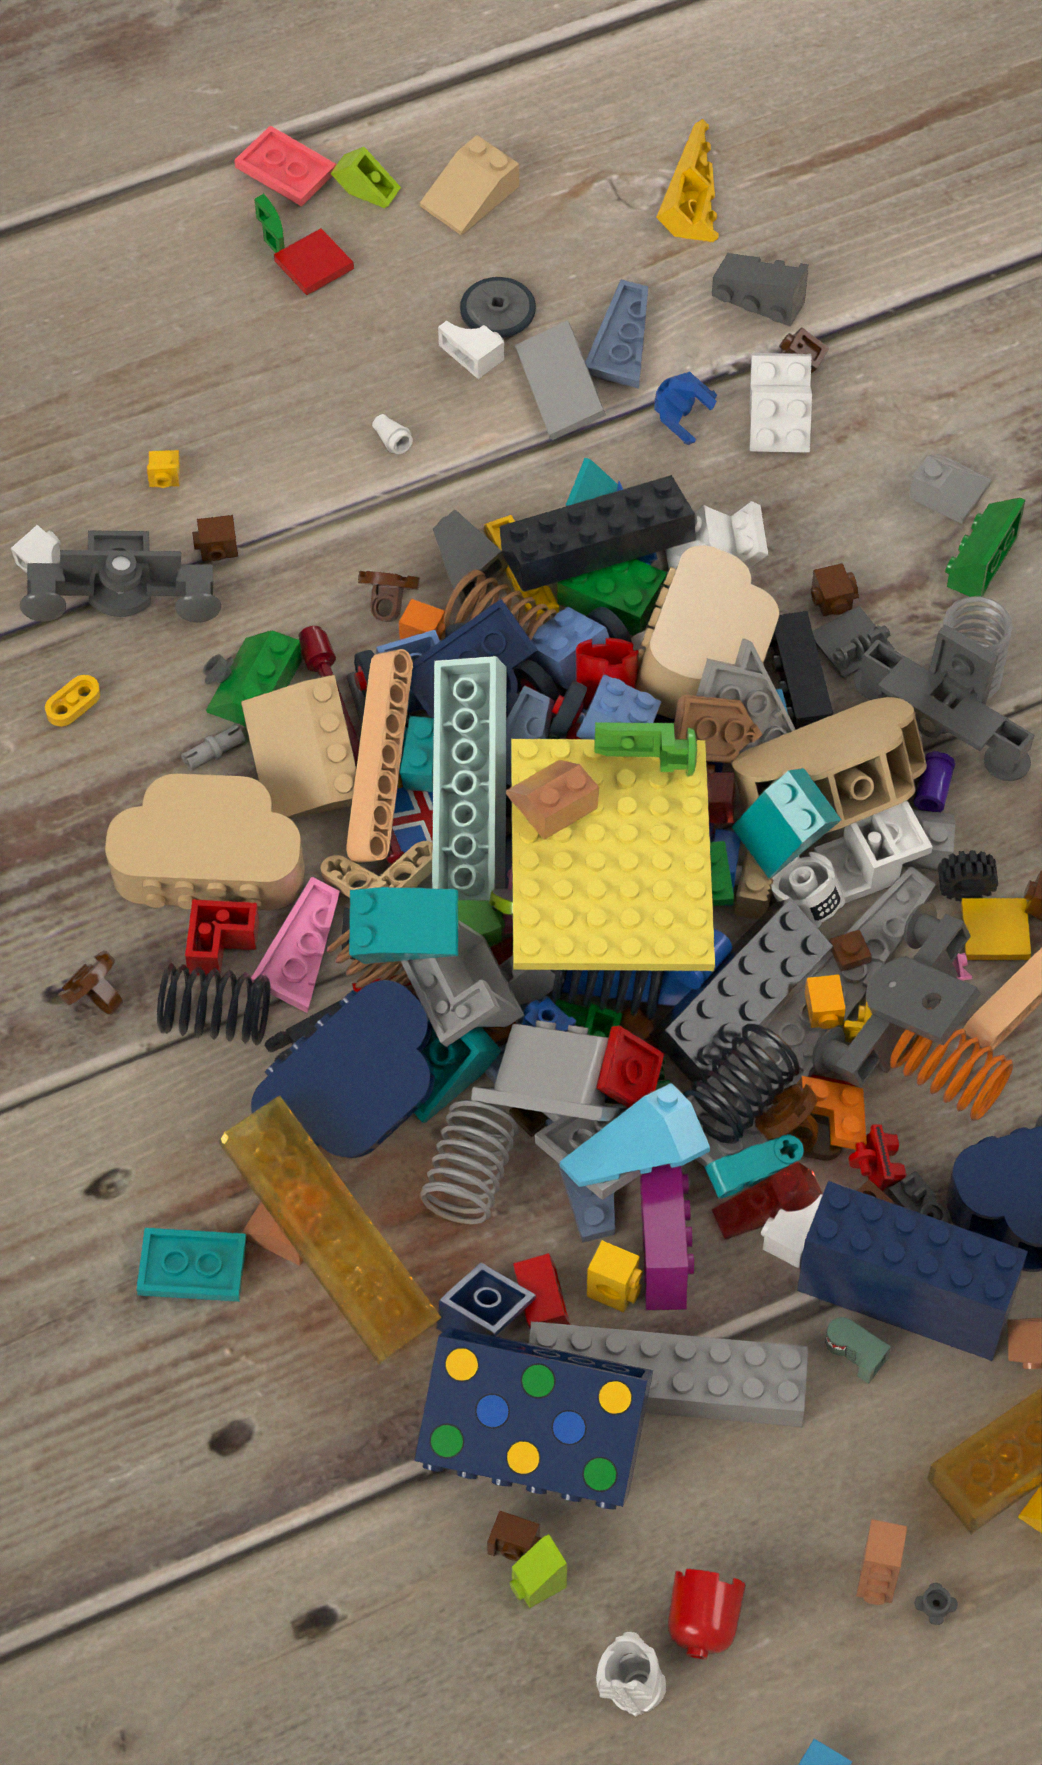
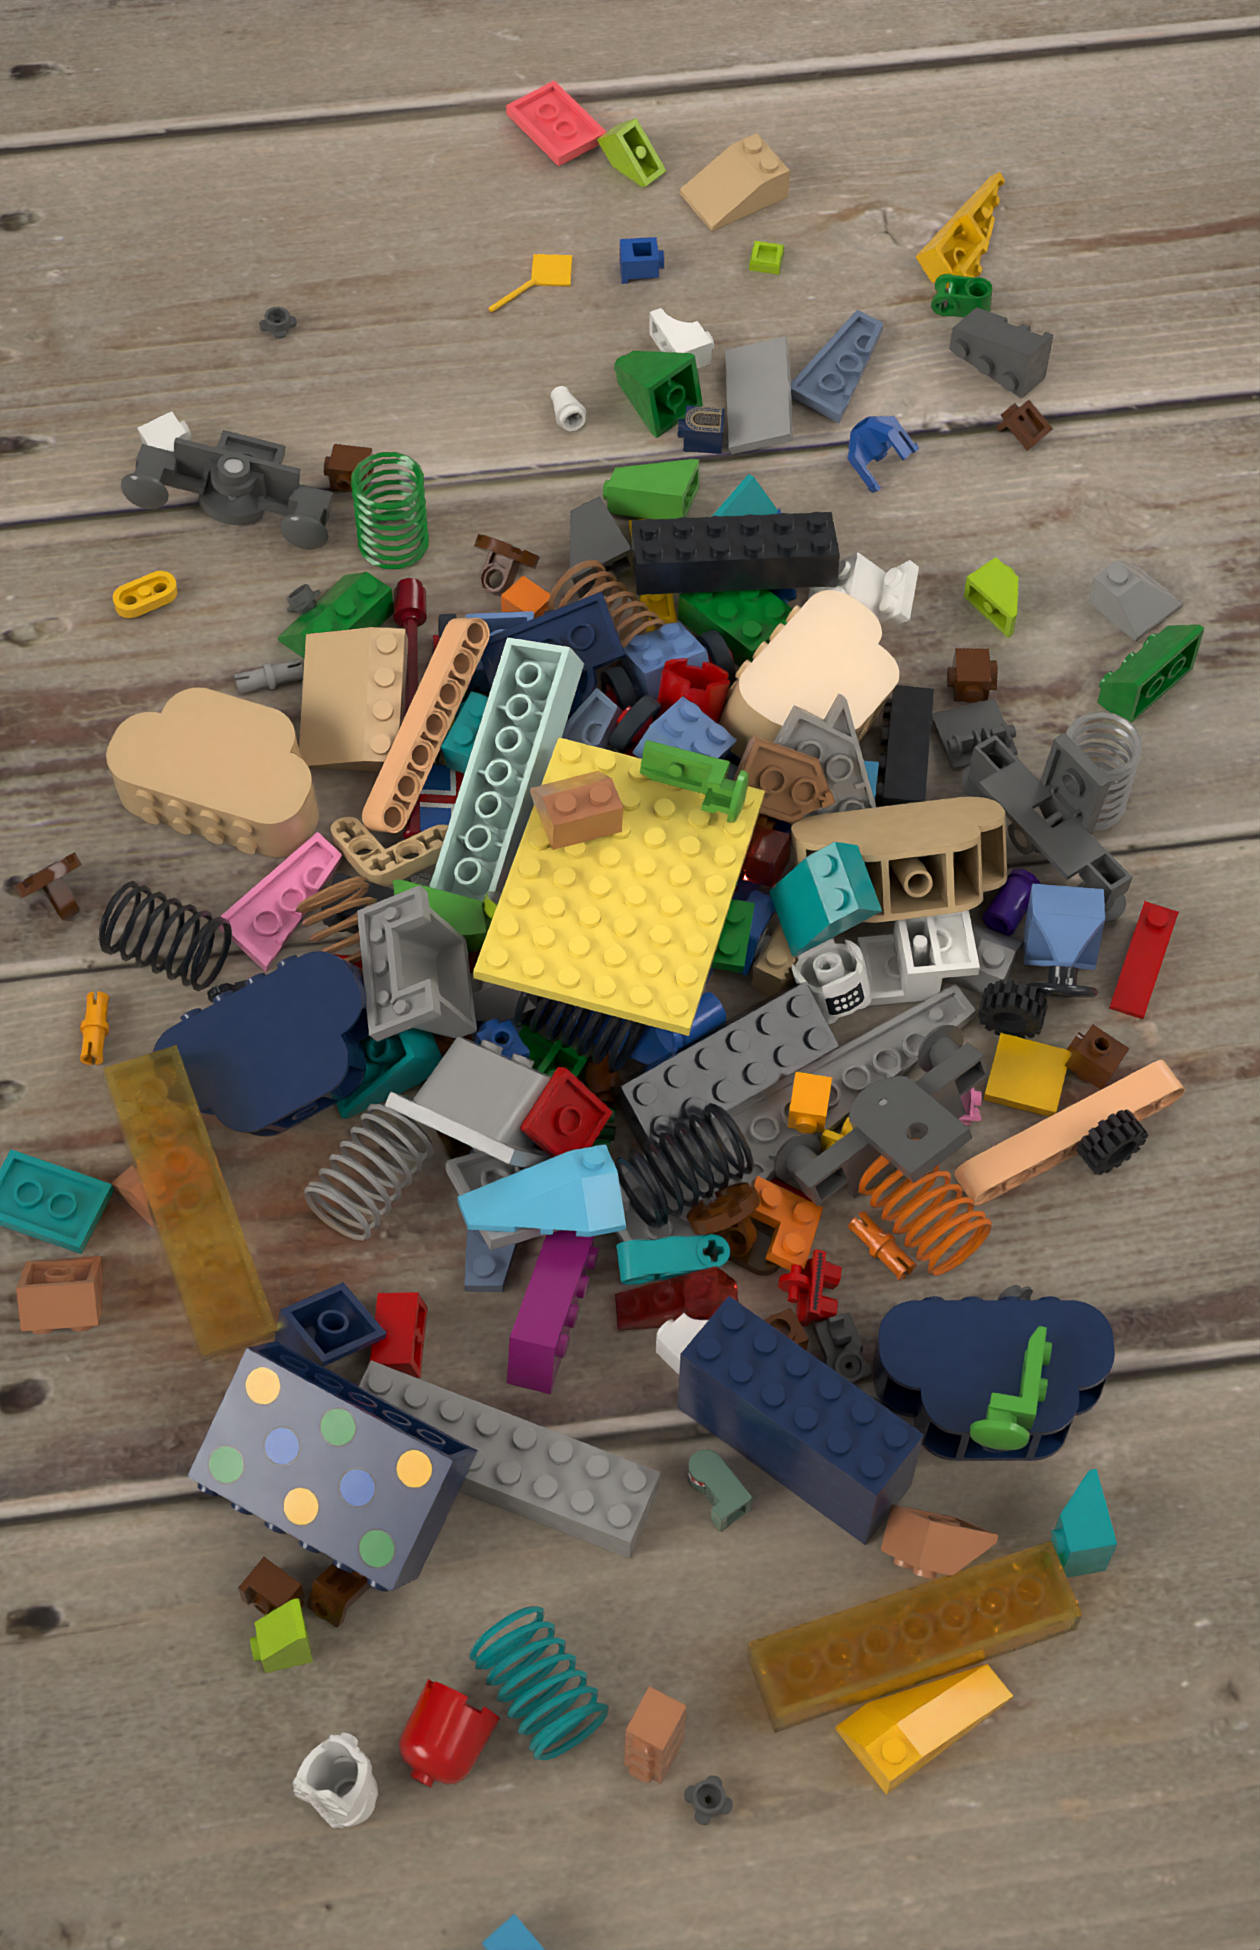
camera: 15 degrees right, 0 degrees up
yellow bracket [147,450,180,488] -> none
red brick [185,899,260,976] -> none
green slope [254,193,285,253] -> none
red tile [274,228,354,295] -> none
teal slope [349,887,458,964] -> none
dark grey wheel [460,277,536,338] -> none
yellow brick [587,1240,643,1313] -> none
white bracket [749,353,812,452] -> none
reddish brown plate [829,929,872,972] -> none
none -> nougat slope [16,1256,103,1334]
none -> light orange pin [80,991,110,1065]
none -> dark grey plate [259,307,297,339]
none -> reddish brown bracket [307,1563,371,1628]
none -> green piece [351,452,429,569]
none -> teal piece [469,1606,609,1761]
none -> yellow piece [488,254,572,312]
none -> bright green slope [603,459,700,519]
none -> green slope [614,350,703,438]
none -> blue brick [619,237,664,284]
none -> dark blue brick [678,406,725,454]
none -> lime tile [749,241,785,275]
none -> orange pin [848,1211,917,1281]
none -> green piece [931,274,993,317]
none -> lime slope [963,557,1019,638]
none -> medium blue piece [1023,884,1105,998]

